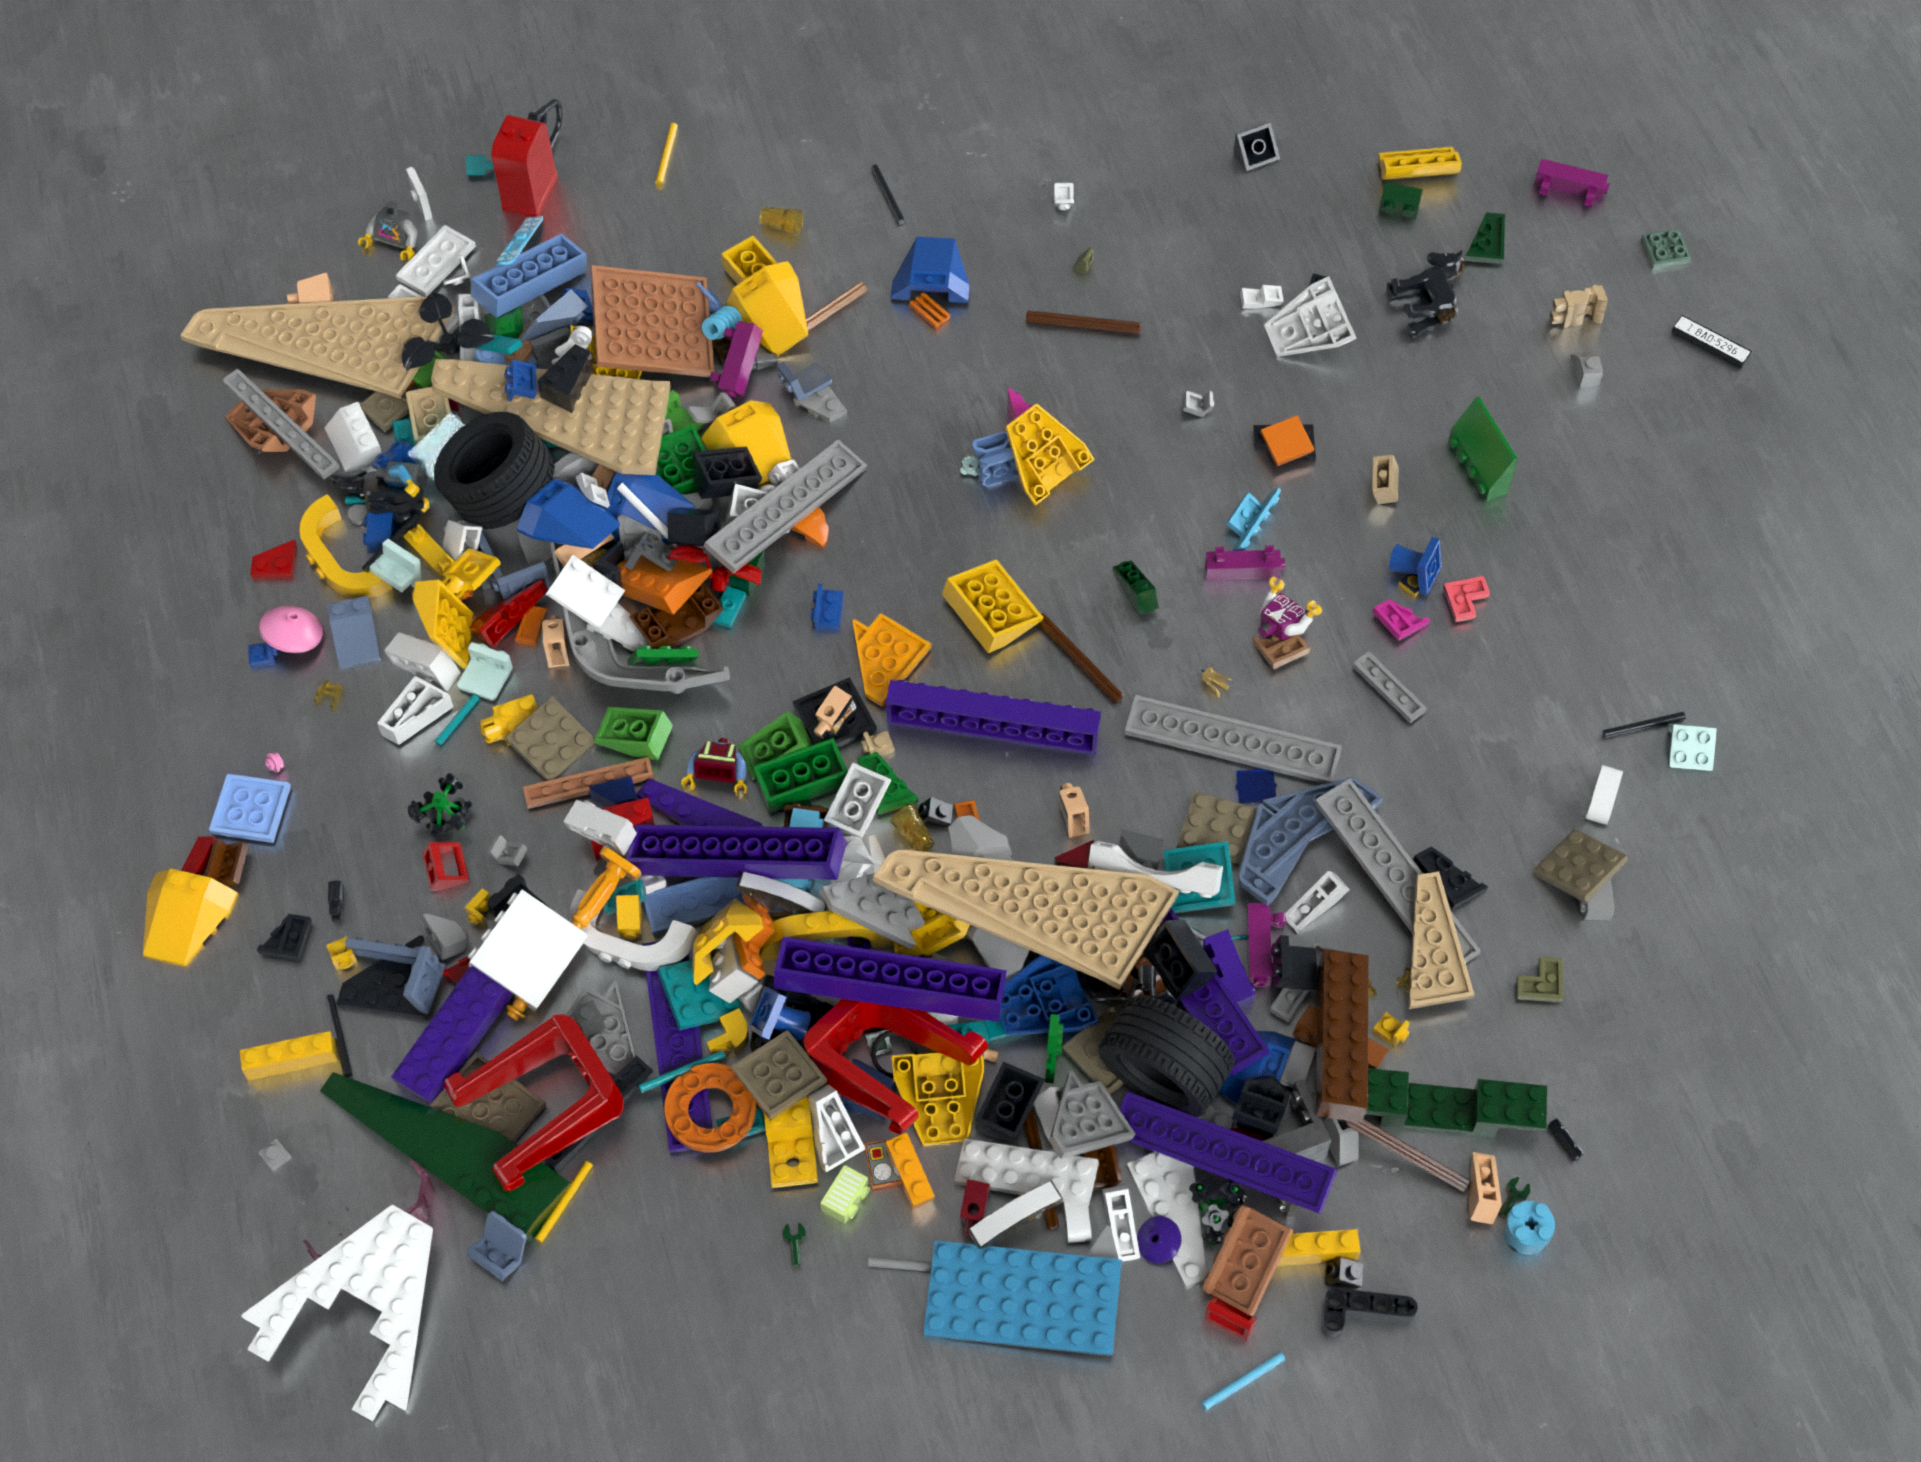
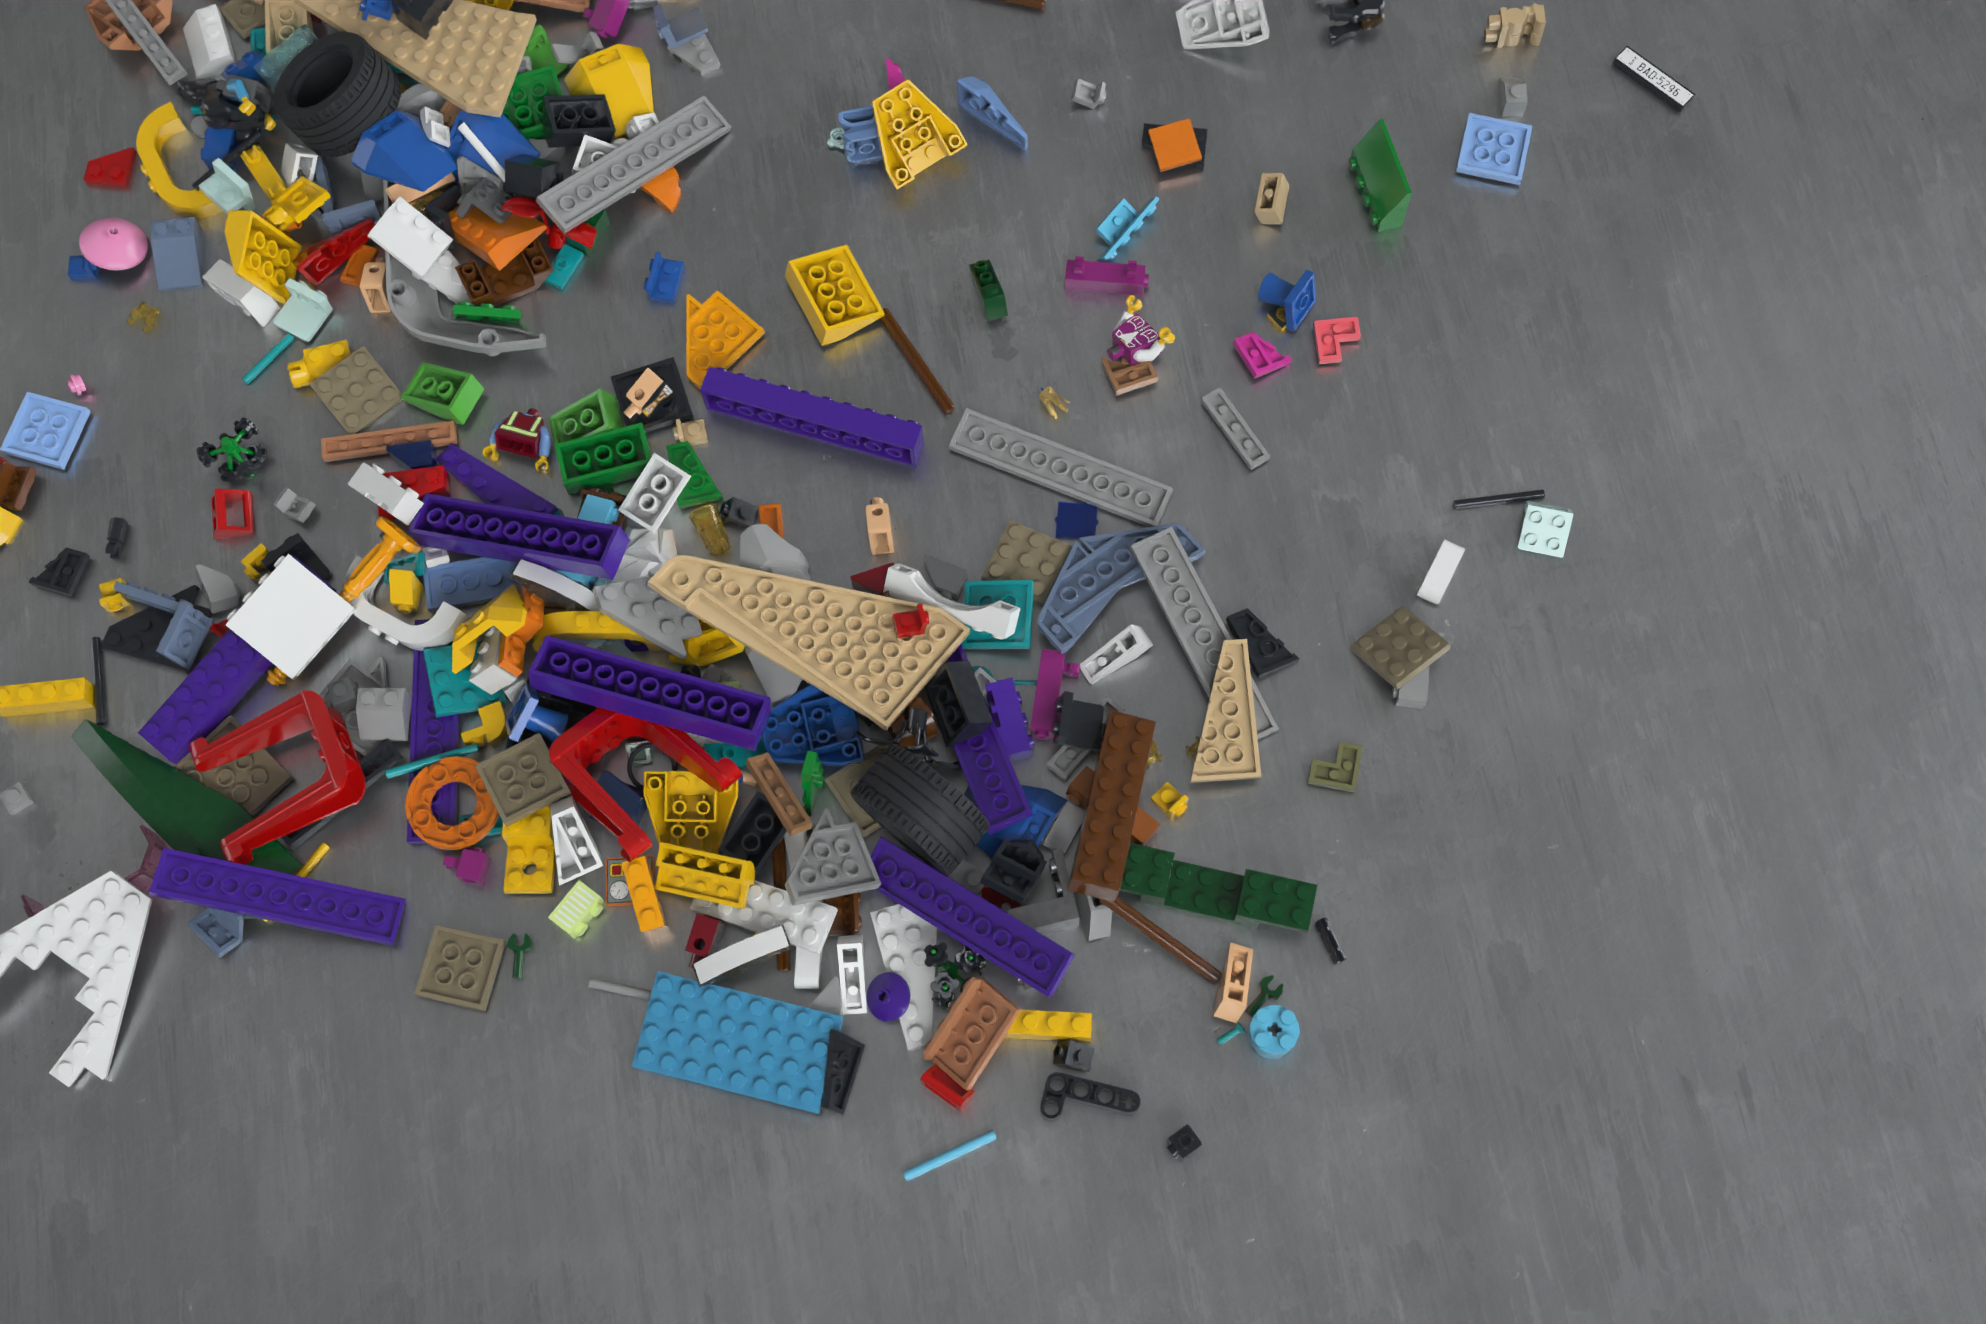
camera: 10 degrees right, 10 degrees up
white wedge [377,676,453,745] -> none
none -> dark purple plate [149,848,406,946]
none -> light grey slope [356,688,412,741]
none -> dark tan plate [414,925,506,1011]
none -> magenta brick [443,847,491,886]
none -> yellow brick [655,842,755,909]
none -> medium nougat plate [746,752,813,836]
none -> black wing [822,1029,865,1115]
none -> red bracket [892,604,929,638]
none -> medium blue wedge [957,76,1028,150]
none -> black bracket [1166,1124,1202,1162]
none -> teal piece [1217,1022,1246,1045]
none -> light blue plate [1456,113,1532,185]

